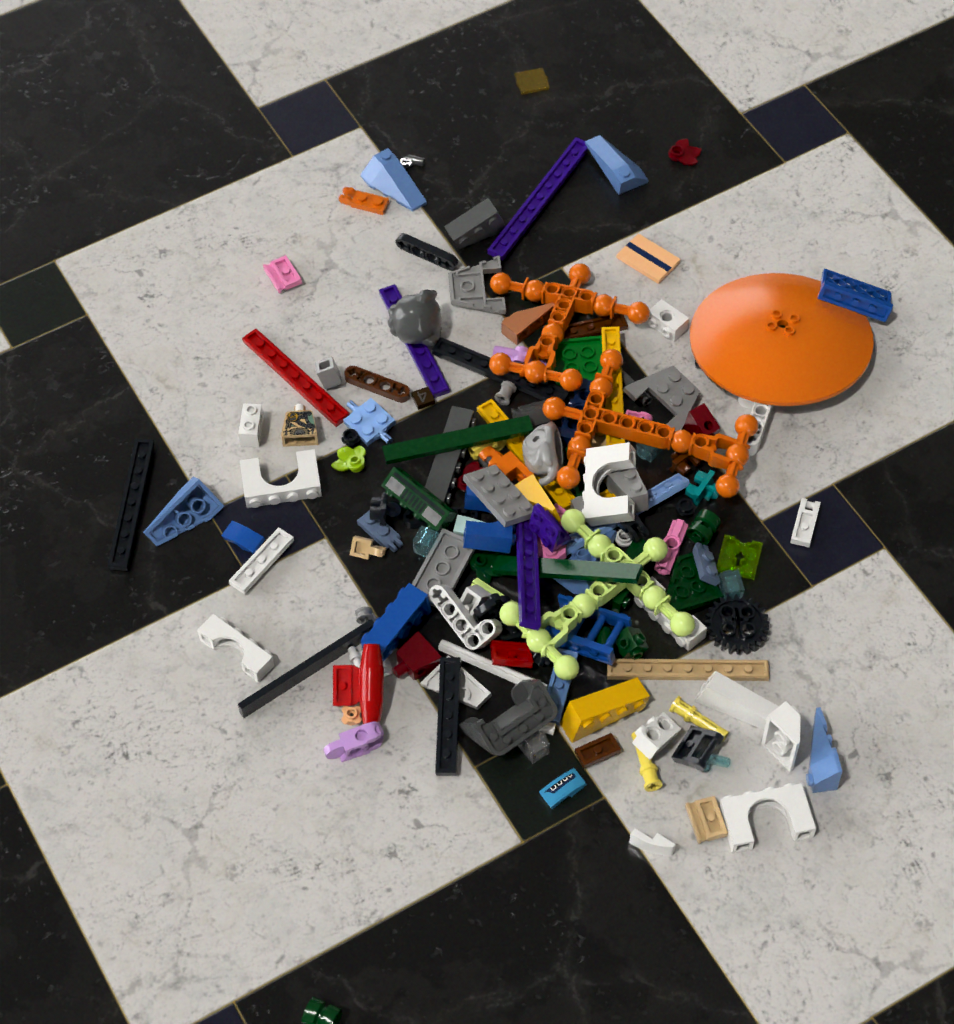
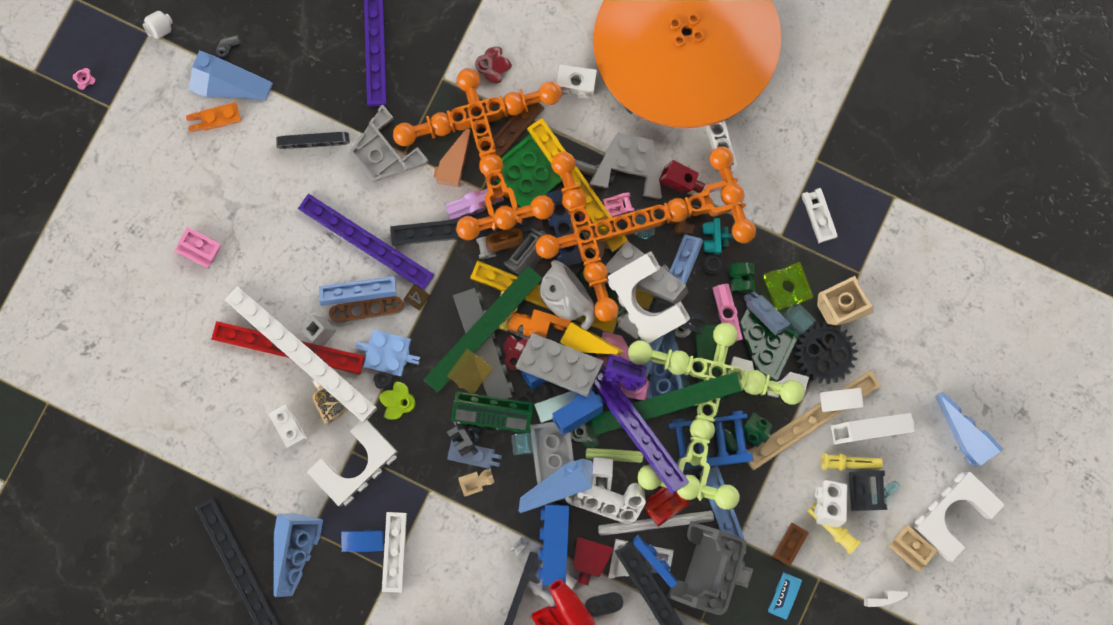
camera: 35 degrees left, 25 degrees up
dark grey piece [388,289,442,347] -> none
dark grey wedge [444,198,506,249] -> none
black plate [473,593,511,626] -> none
yellow wedge [560,677,650,743] -> none
light nougat tile [617,233,680,284] -> none
white slope [761,701,801,772] -> none
none -> bright pink plate [73,68,95,90]
none -> white head [143,11,173,39]
none -> white plate [225,286,377,423]
none -> medium blue plate [319,276,397,306]
none -> clear yellow piece [447,349,493,394]
none -> dark red plate [475,47,512,83]
none -> reddish brown plate [486,228,523,252]
none -> medium blue wedge [519,459,593,513]
none -> black plate [585,592,624,617]
none -> blue plate [633,535,677,588]
none -> tan slope [817,276,874,325]
none -> white slope [820,388,864,412]

